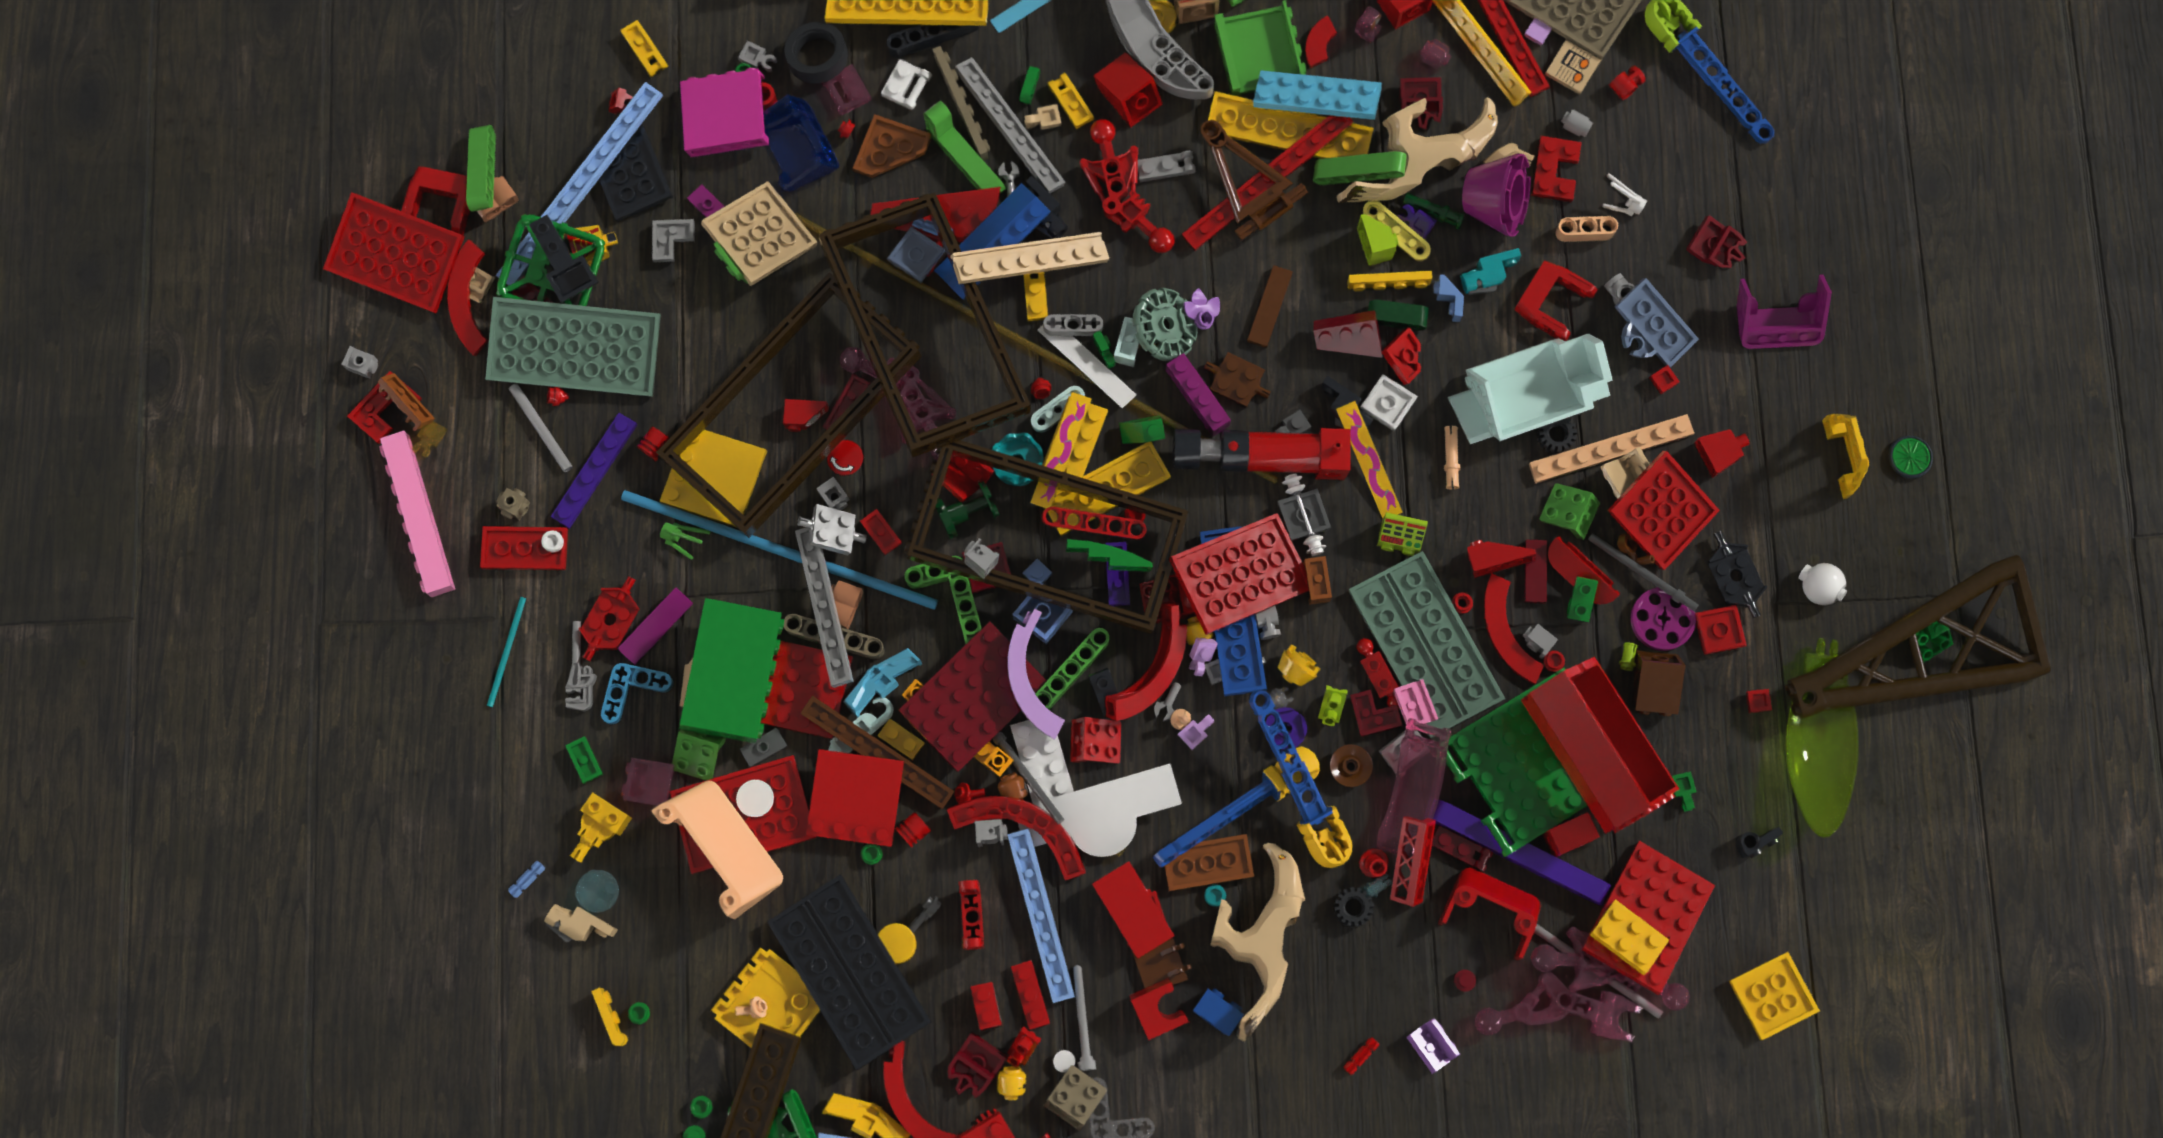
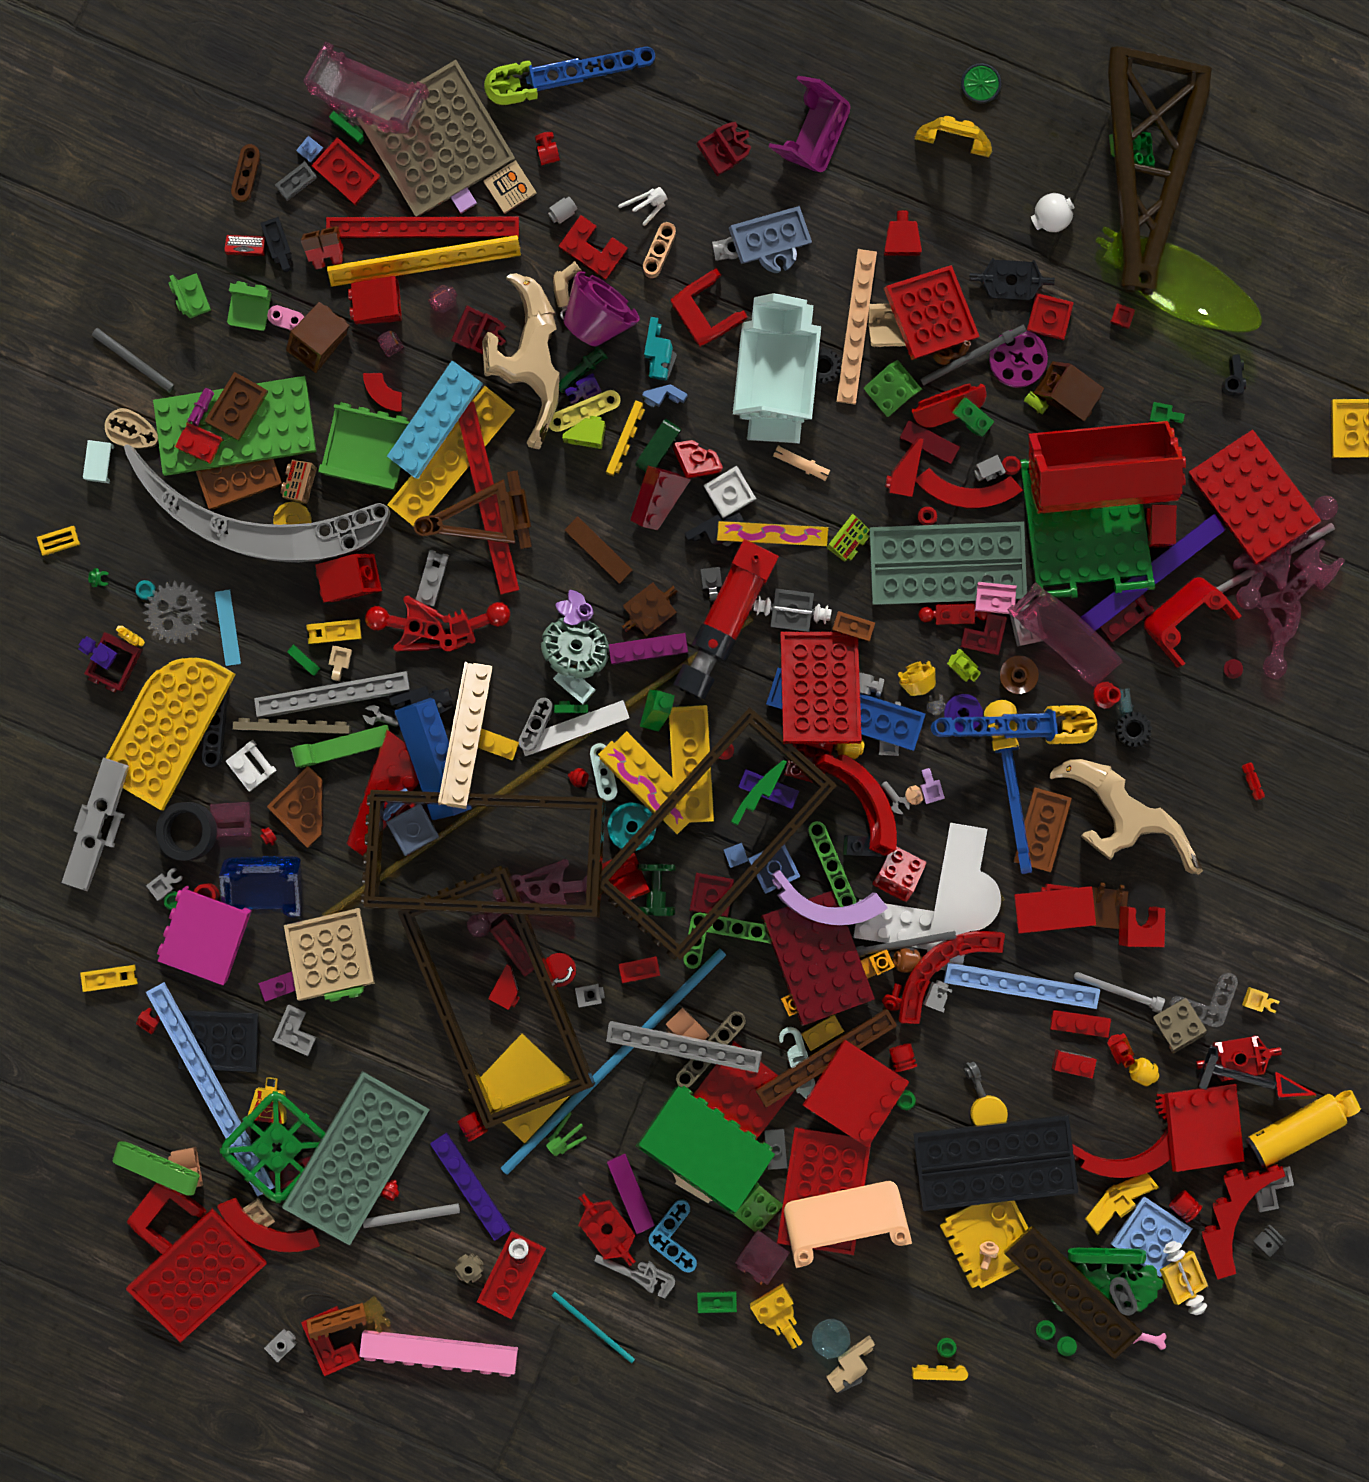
camera: 65 degrees left, 10 degrees up
medium blue axle [508,861,545,898] -> none
black plate [529,215,599,303] -> none
white sticker [736,780,774,817] -> none
light grey plate [797,504,867,555] -> none
medium azure plate [843,648,922,718] -> none
dark red plate [948,1032,1008,1098] -> none
red connector [958,880,984,950] -> none
light grey hinge [964,538,999,579] -> none
red beam [1041,507,1146,539] -> none
white tile [1053,1050,1075,1073] -> none
lavender plate [1189,637,1218,676] -> none
blue brick [1193,989,1244,1036] -> none
teal tile [1204,885,1226,907] -> none
bright green beam [1313,151,1407,185] -> none
red fence [1390,816,1436,907] -> none
medium lavender bracket [1407,1018,1459,1074] -> none
yellow plate [1590,900,1669,975] -> none
red plate [1649,365,1680,395] -> none

